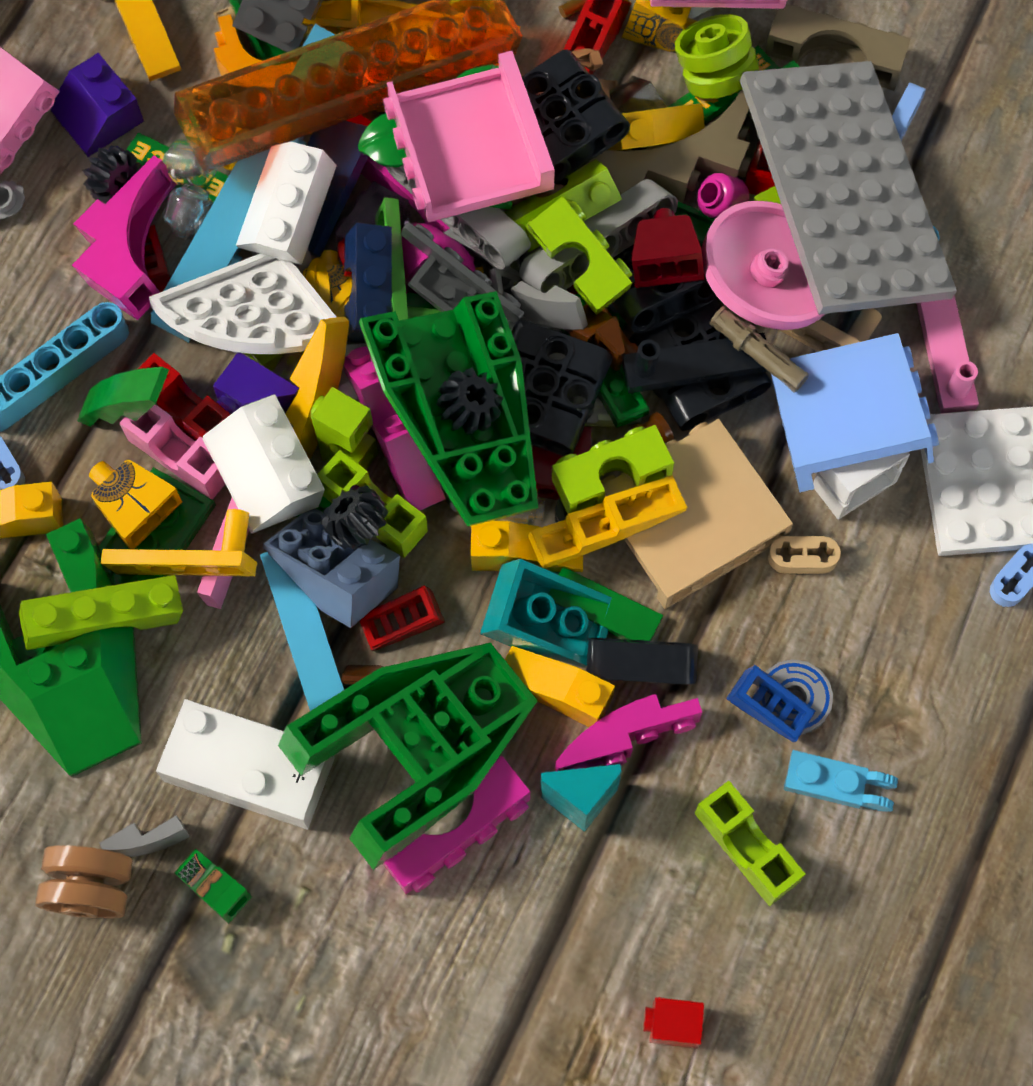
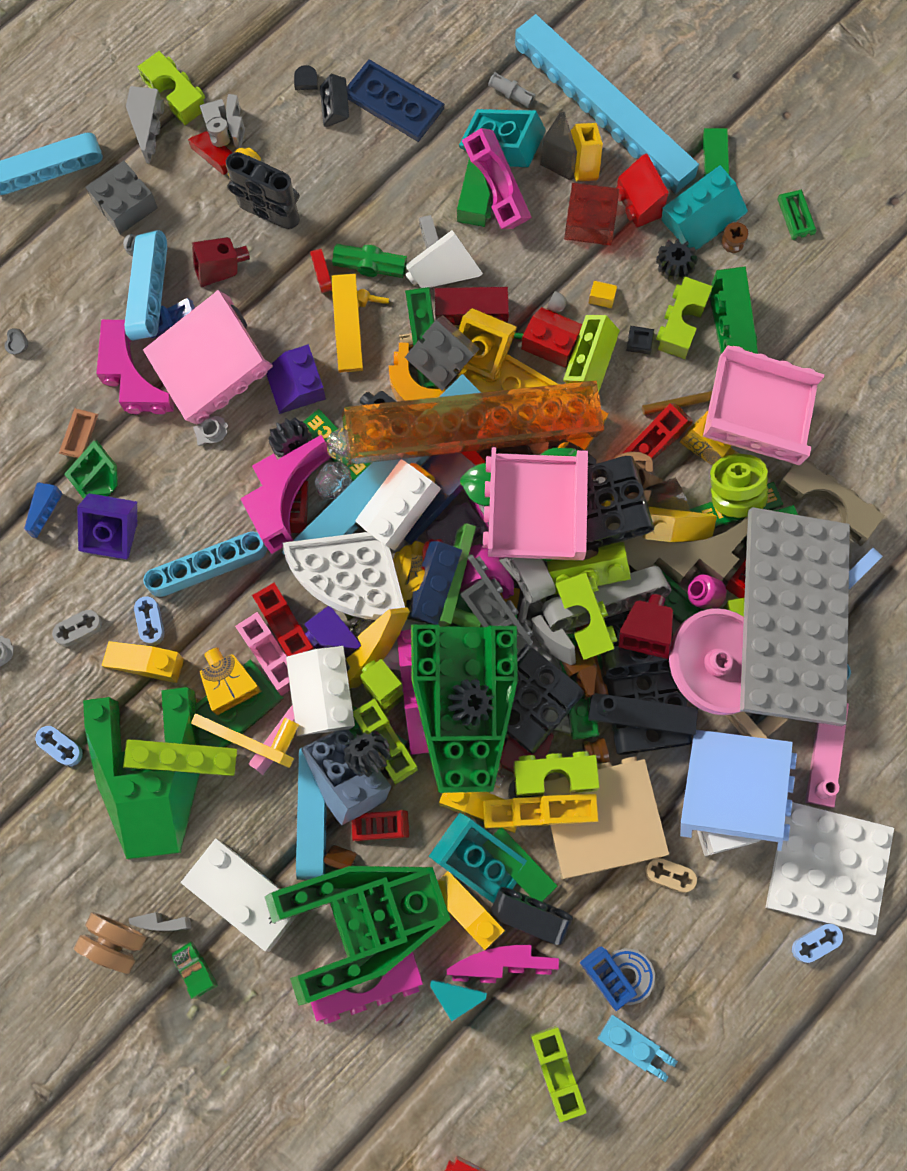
camera: 20 degrees right, 5 degrees up
green slope [77,367,169,427] -> none
dark tan pin [709,306,809,393] -> none

